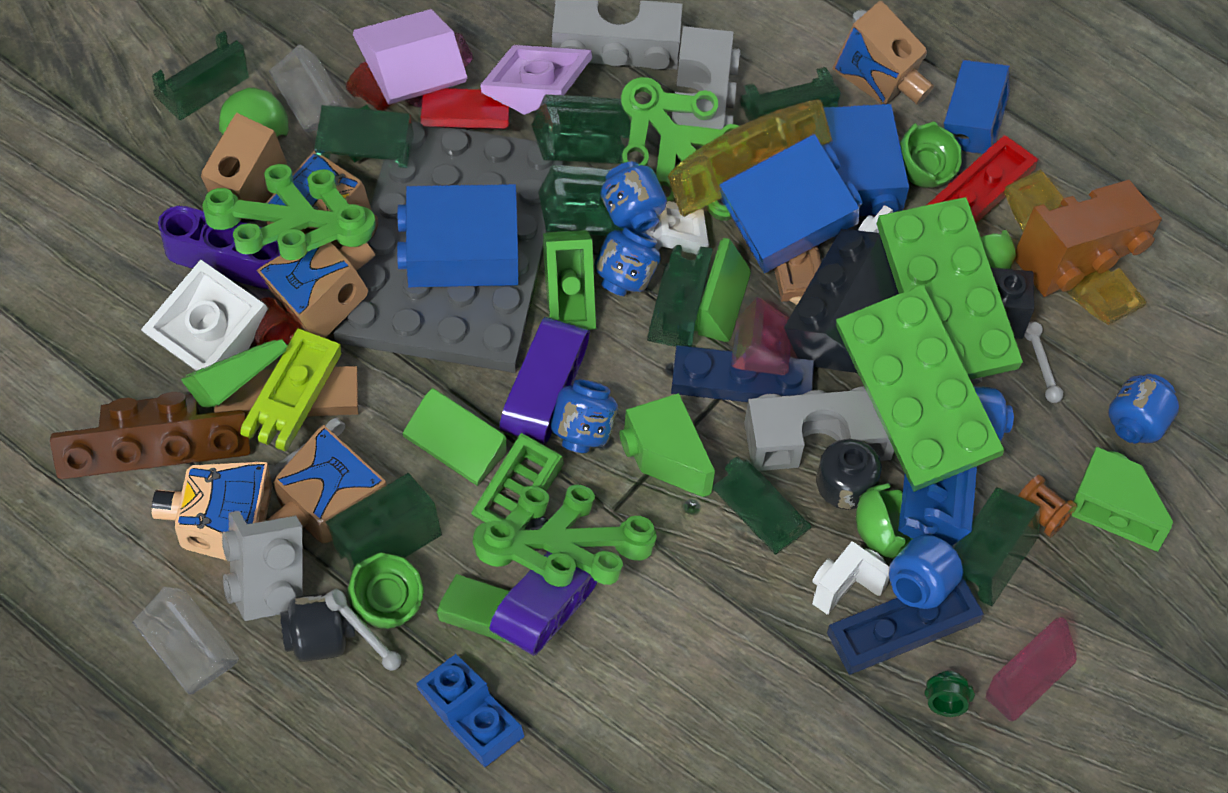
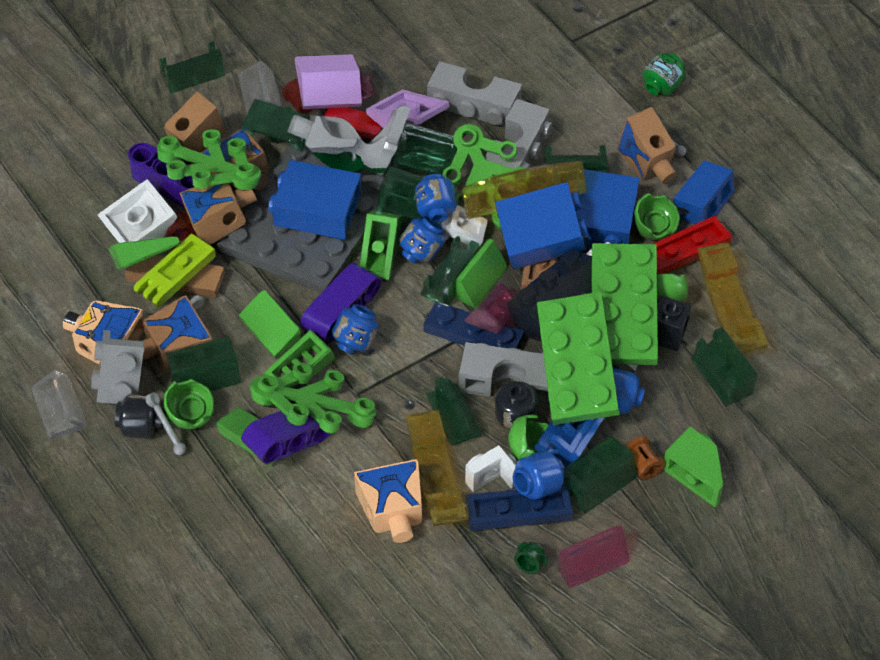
camera: 20 degrees right, 5 degrees down
reddish brown bracket [50,392,250,479] -> none
bright green hair [219,87,289,137] -> none
blue slope [416,654,524,767] -> none
bright green slope [619,393,715,497] -> none
dark orange wedge [1015,180,1162,297] -> none
light grey hinge [1024,321,1063,403] -> none
blue head [1108,374,1179,444] -> none
none -> light grey hips [287,106,411,176]
none -> light nougat torso [354,459,422,543]
none -> clear yellow slope [406,410,467,526]
none -> clear green hinge [691,327,758,407]

